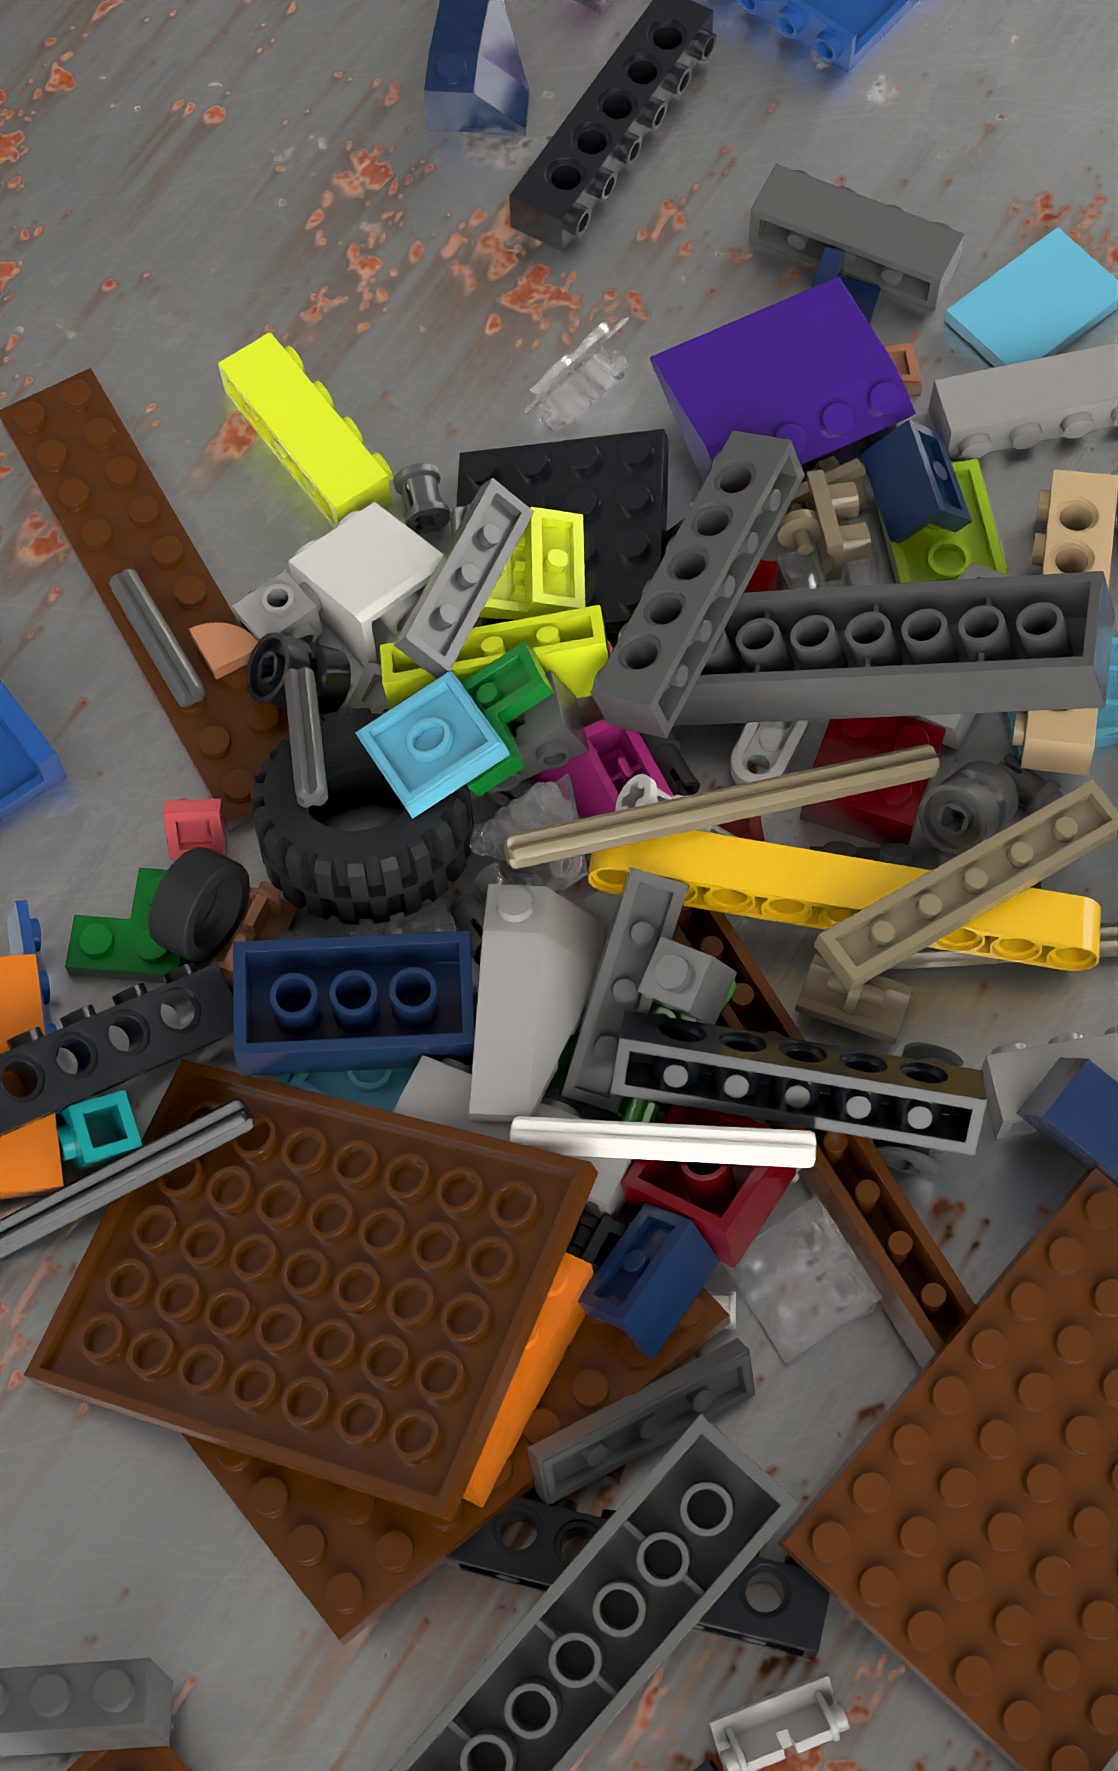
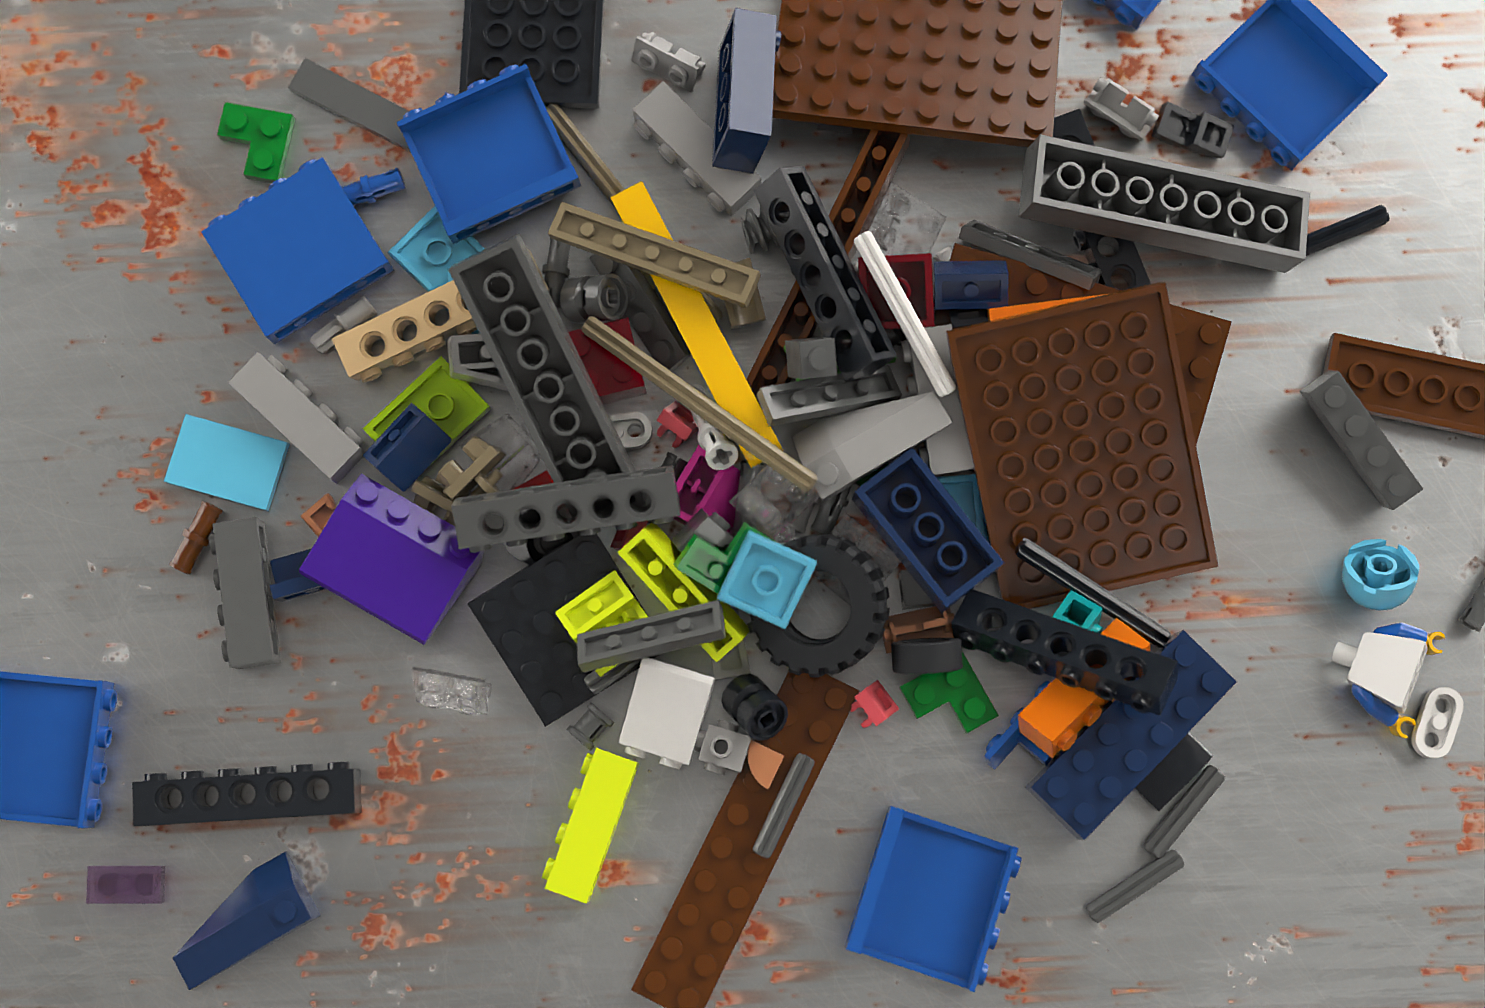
camera: 125 degrees left, 15 degrees up
dark grey axle [284,666,328,808] -> none
none -> reddish brown pin [169,500,223,575]

